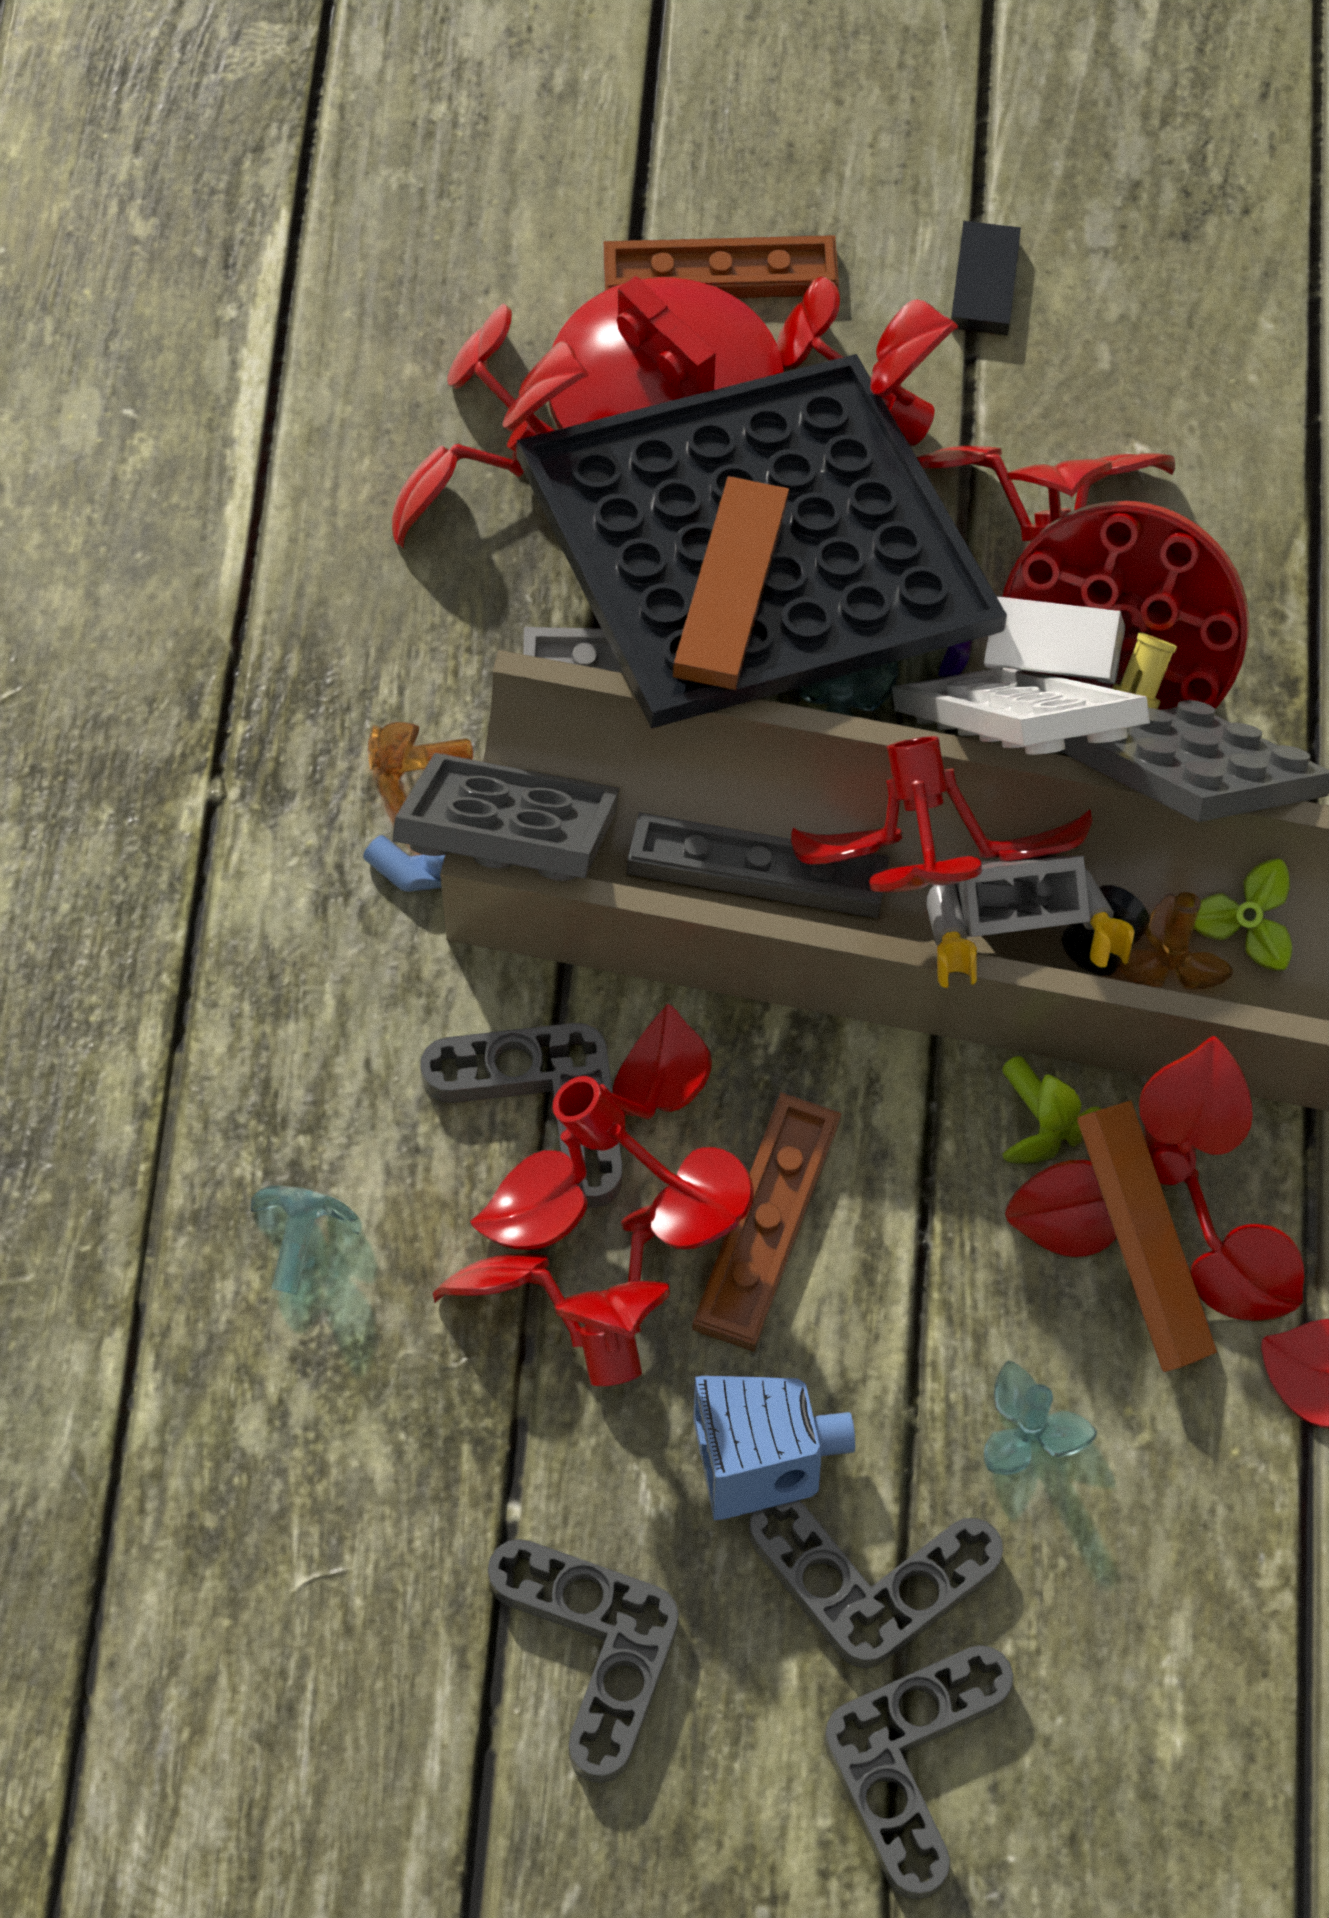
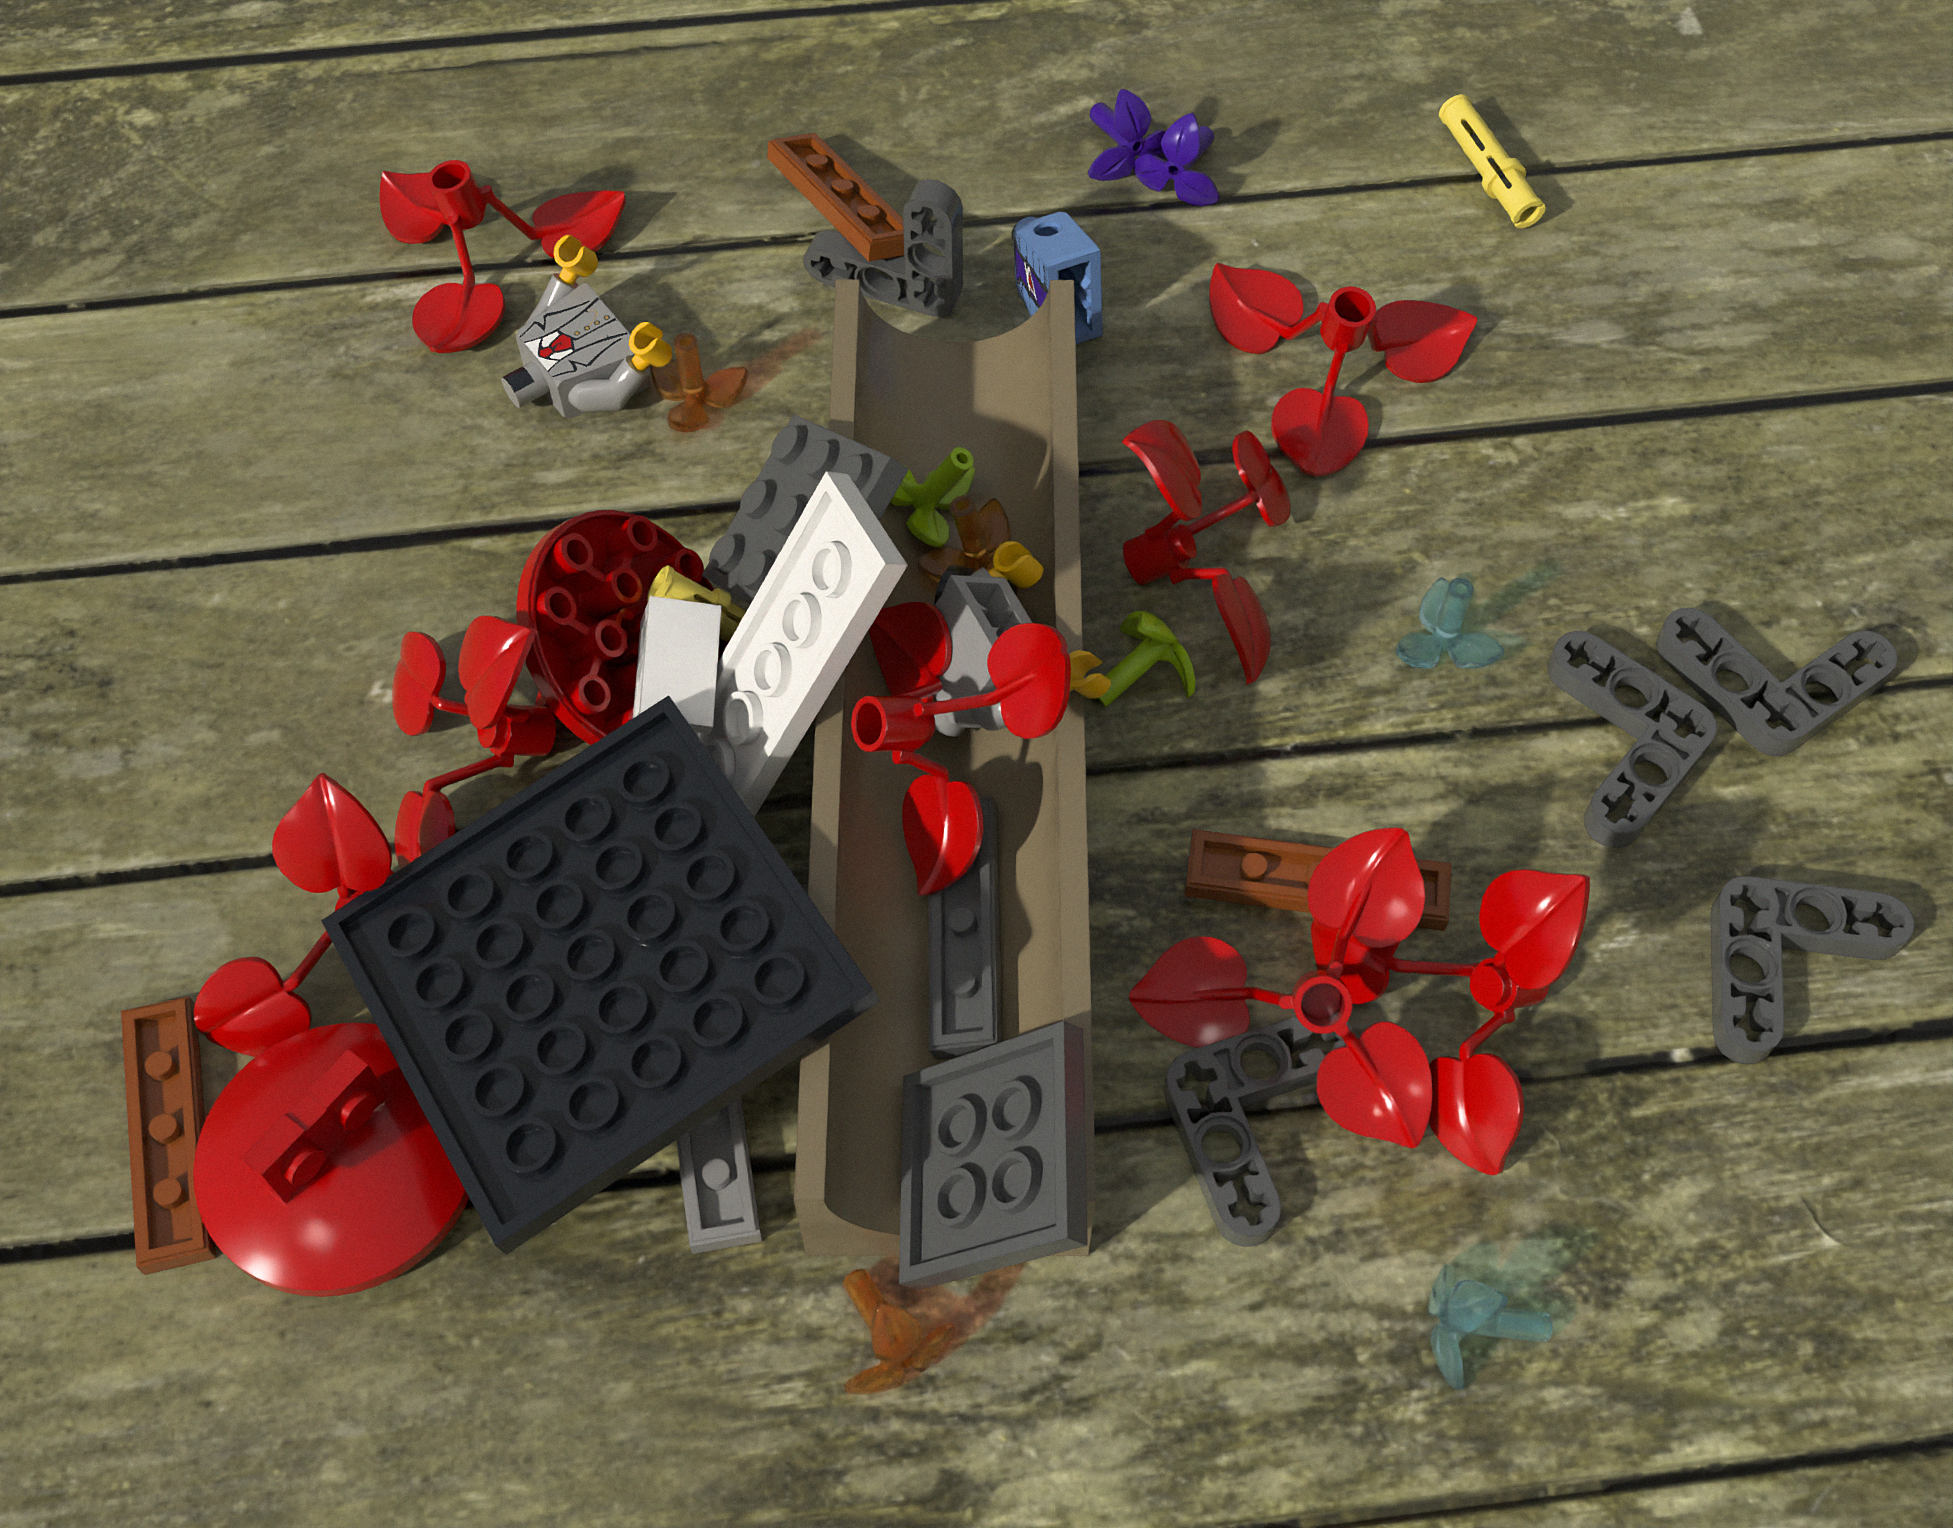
camera: 100 degrees left, 5 degrees down
medium blue arm [363,835,445,892] -> none
red plant [392,303,588,549] -> none
dark orange tile [673,476,789,690] -> none
medium blue torso [693,1376,855,1520] -> none
black tile [951,221,1021,335] -> none
dark orange tile [1077,1100,1217,1372] -> none

